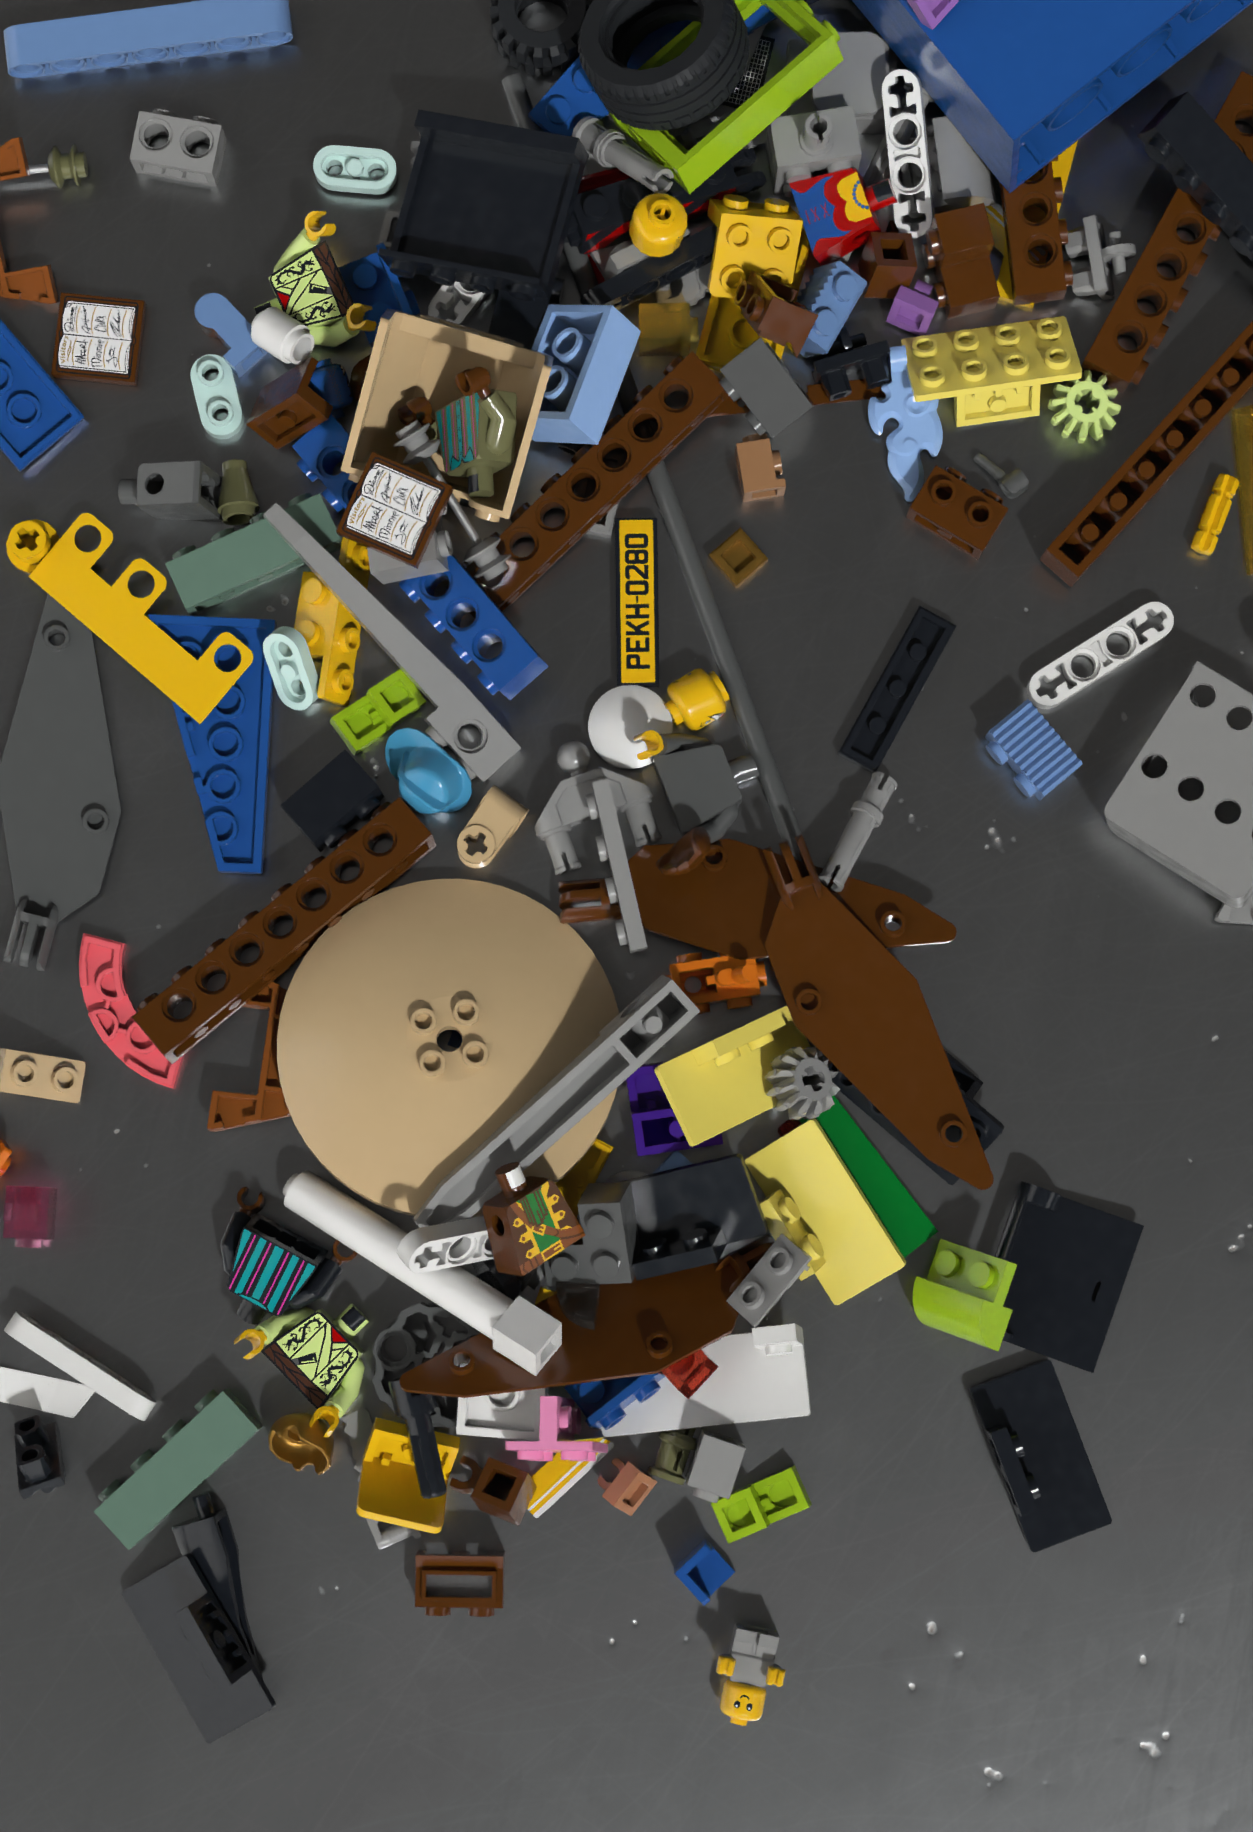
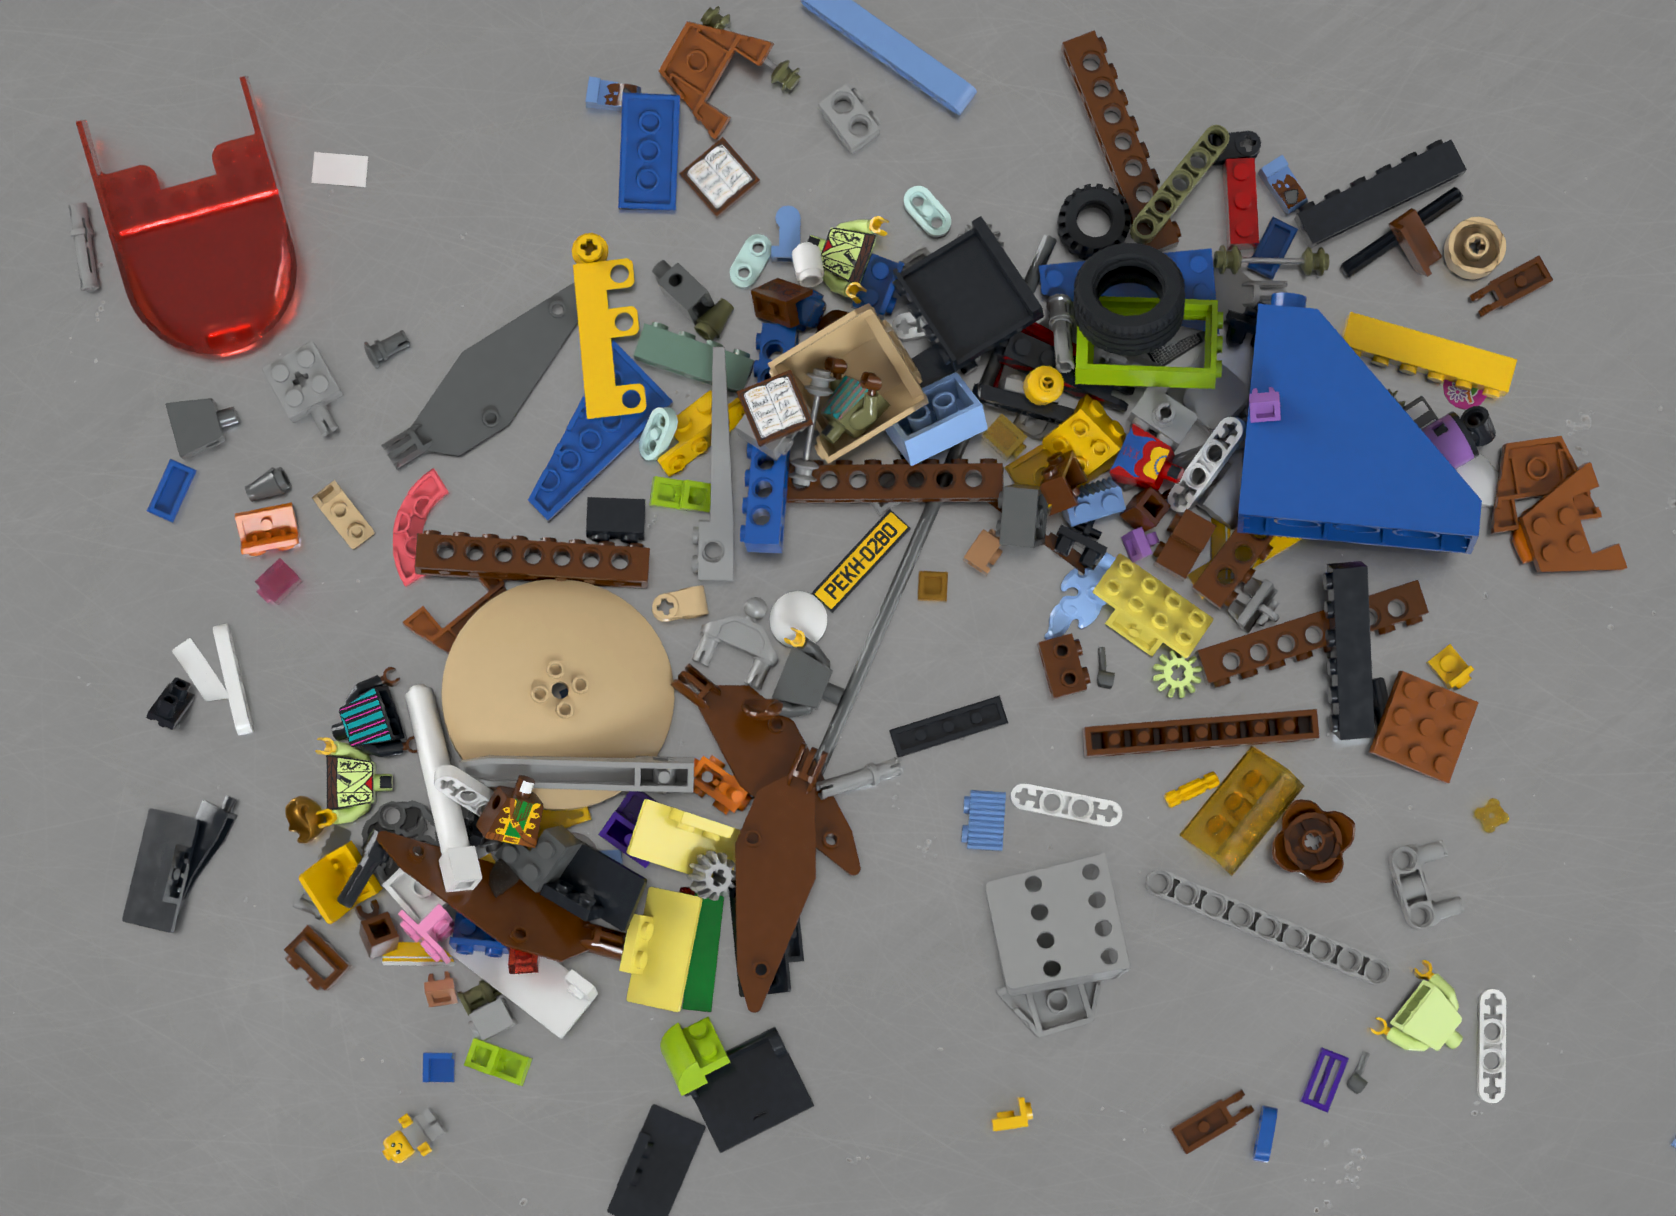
camera: 40 degrees right, 0 degrees up
sand green brick [93,1388,263,1550] -> none
dark azure piece [385,727,472,814] -> none
light grey plate [585,778,647,954] -> none
yellow head [664,668,730,731] -> none
light grey hinge [726,1233,812,1328] -> none

